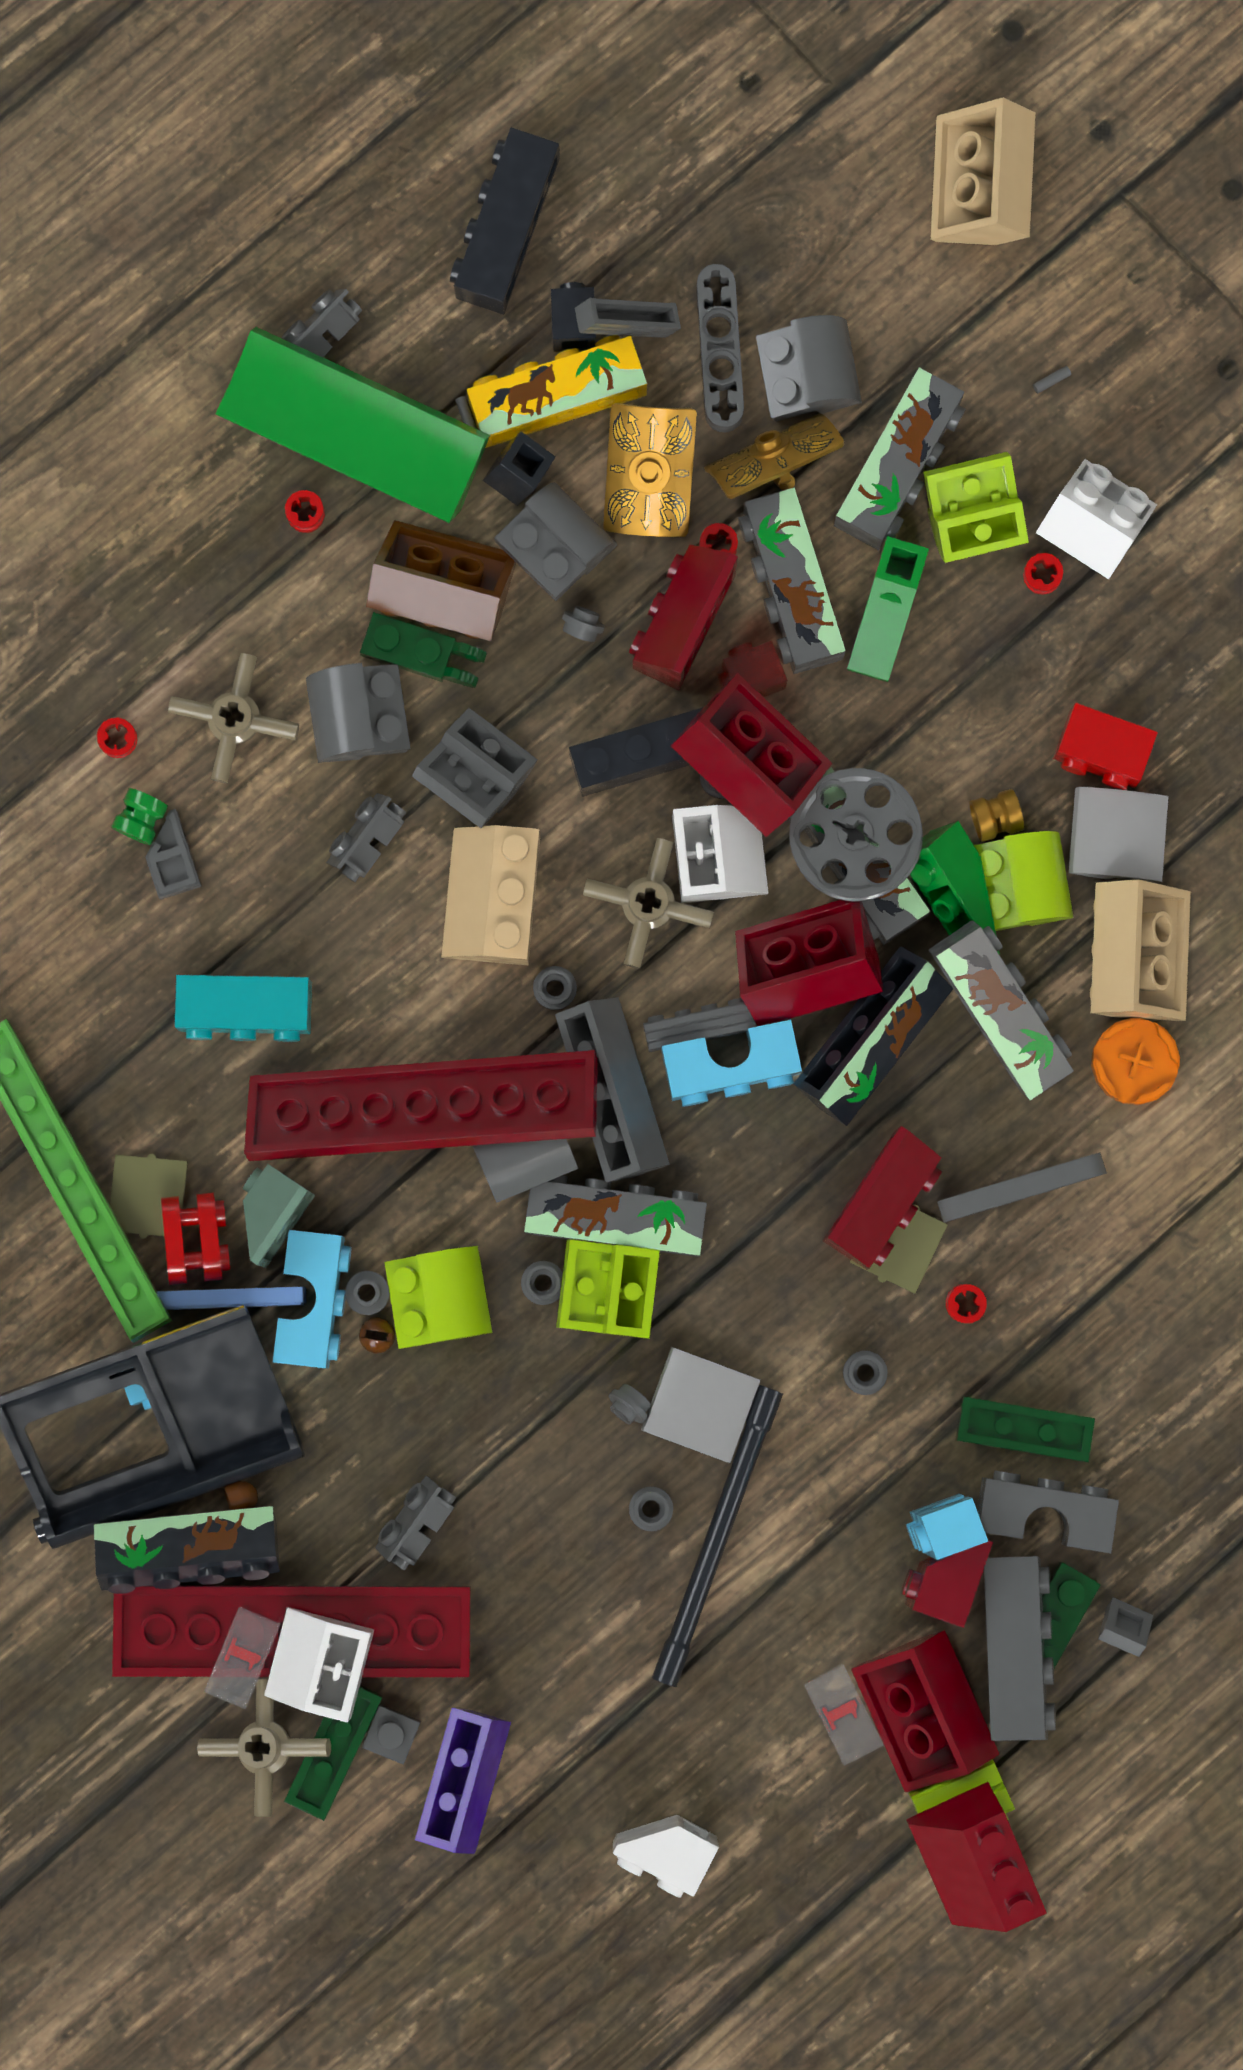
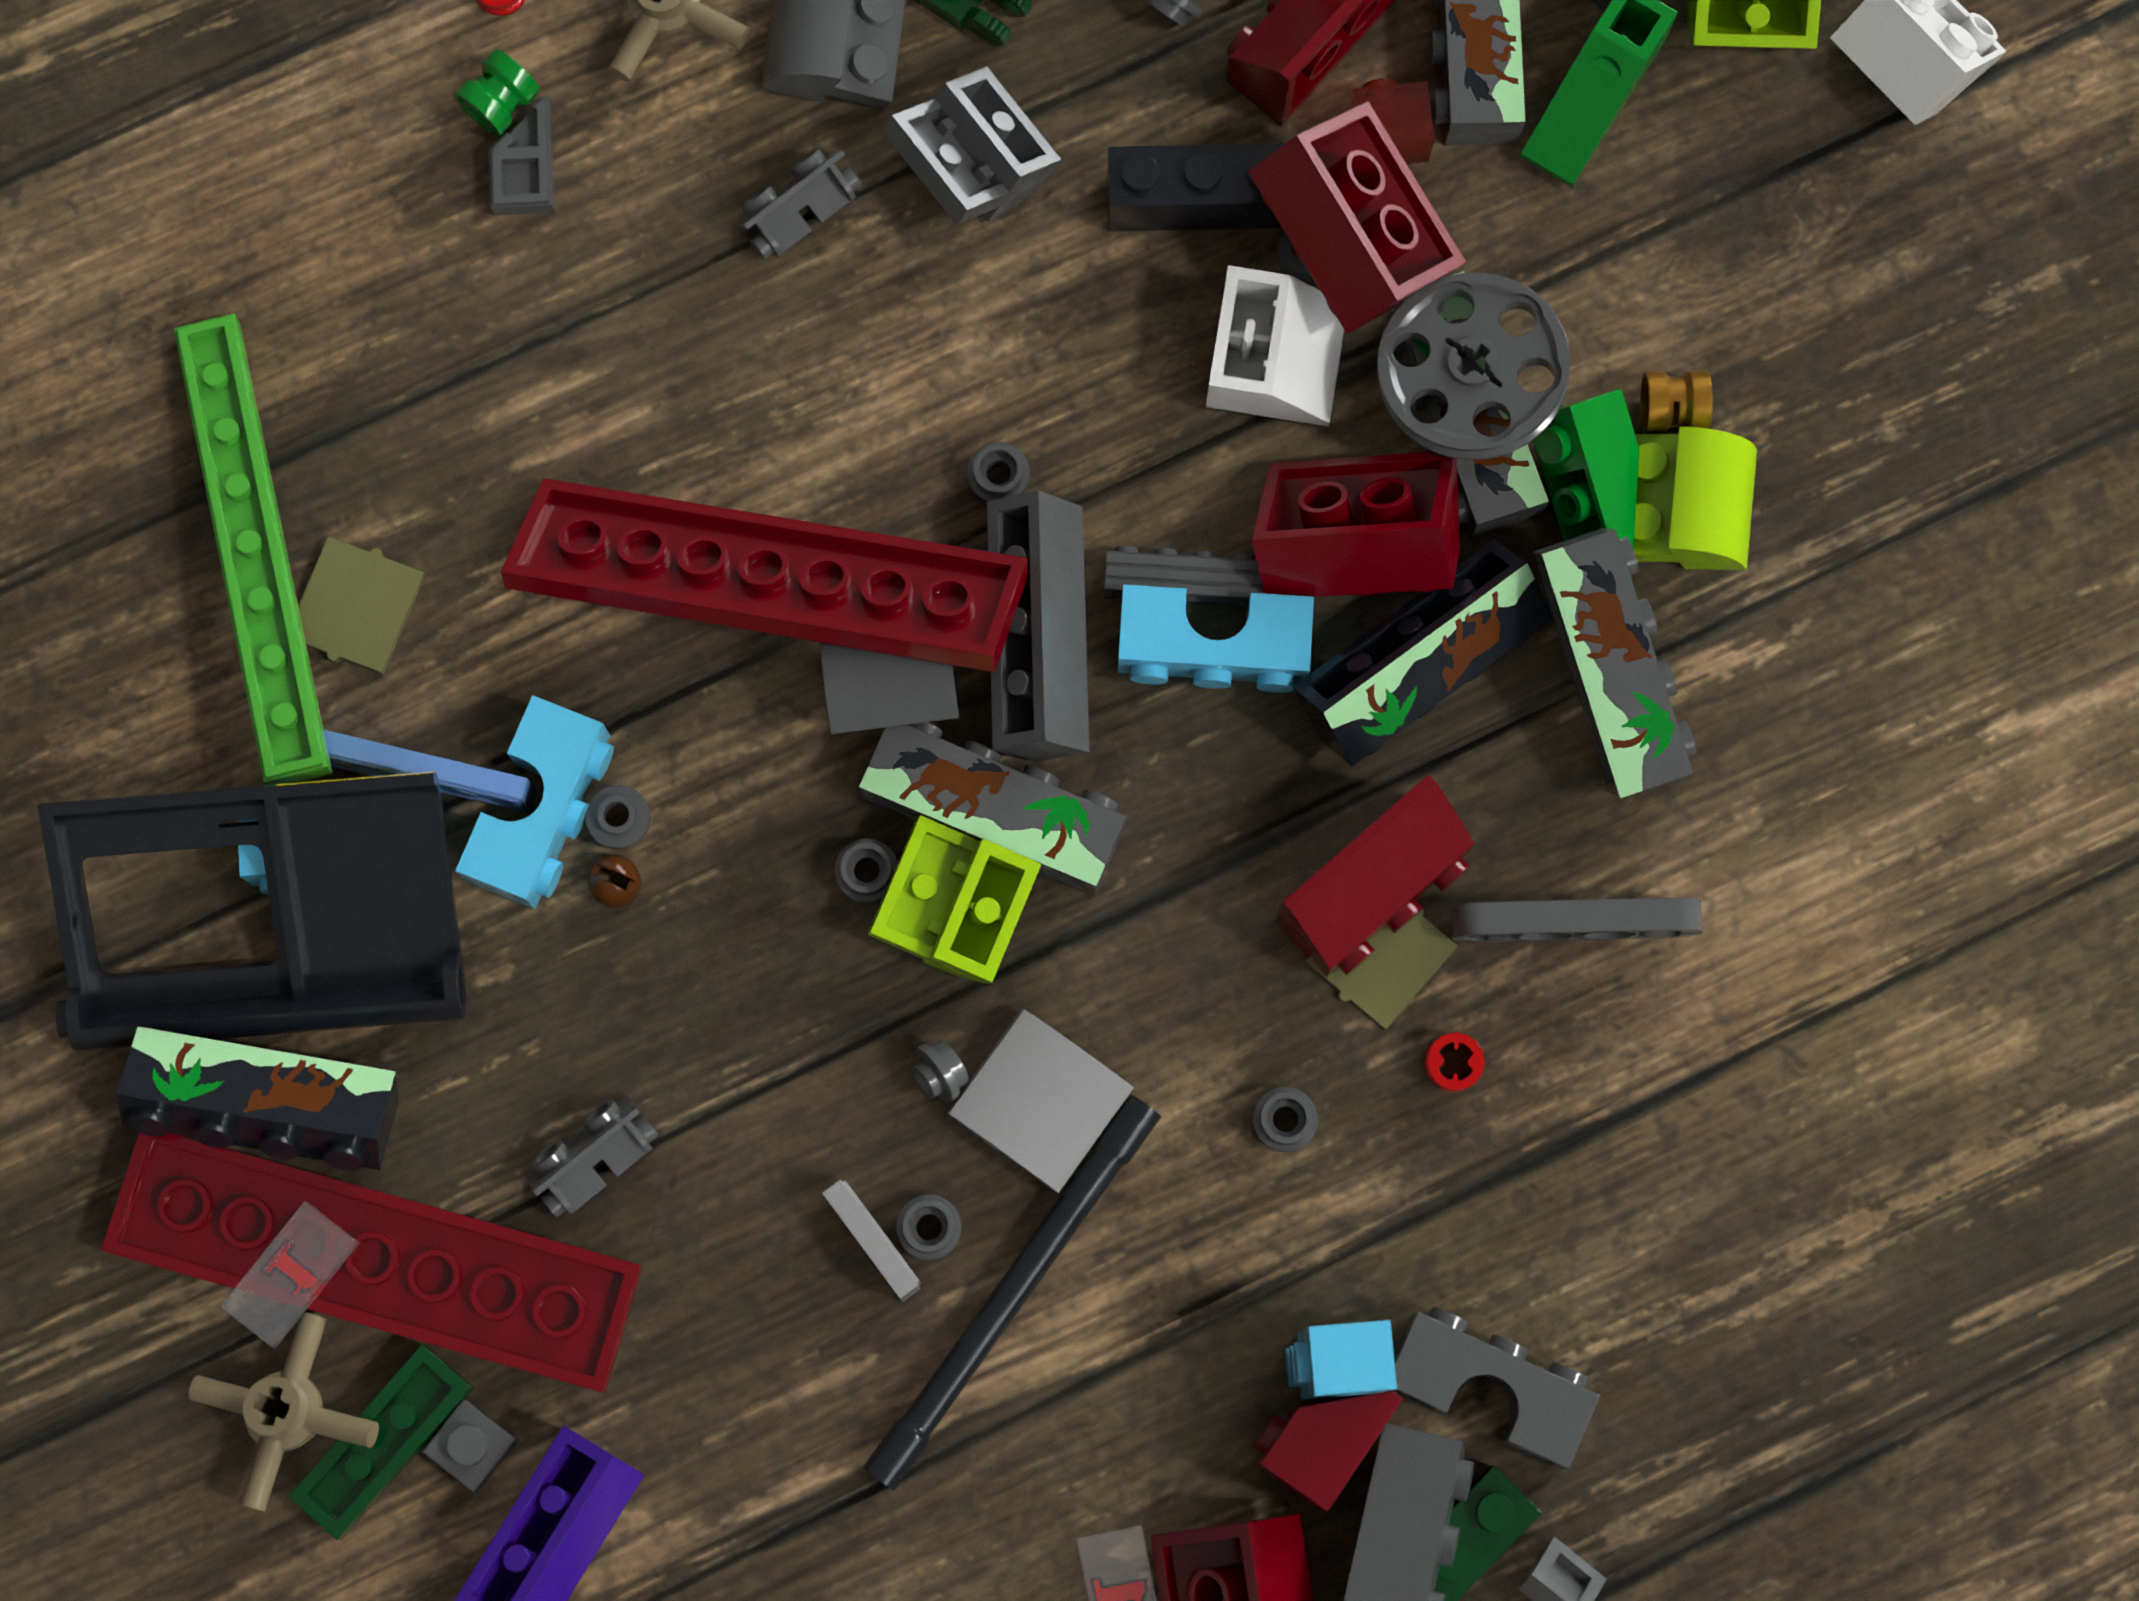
camera: 15 degrees right, 5 degrees down
red brick [161,1192,230,1285] -> none
teal brick [175,975,312,1042] -> none
reddish brown hinge [223,1481,258,1510] -> none
sand green slope [243,1164,315,1268] -> none
white slope [264,1607,374,1723] -> none
lime brick [384,1246,492,1349] -> none
tan slope [442,825,540,966] -> none
dark tan bar [583,838,714,969] -> none
dark green plate [956,1397,1095,1462] -> none
red bush [1023,553,1064,595] -> none
red brick [1053,703,1158,790] -> none
light grey slope [1069,787,1169,883] -> none
tan slope [1090,879,1191,1021] -> none
orange tile [1091,1017,1180,1105] -> none
none -> light grey tile [822,1179,921,1302]

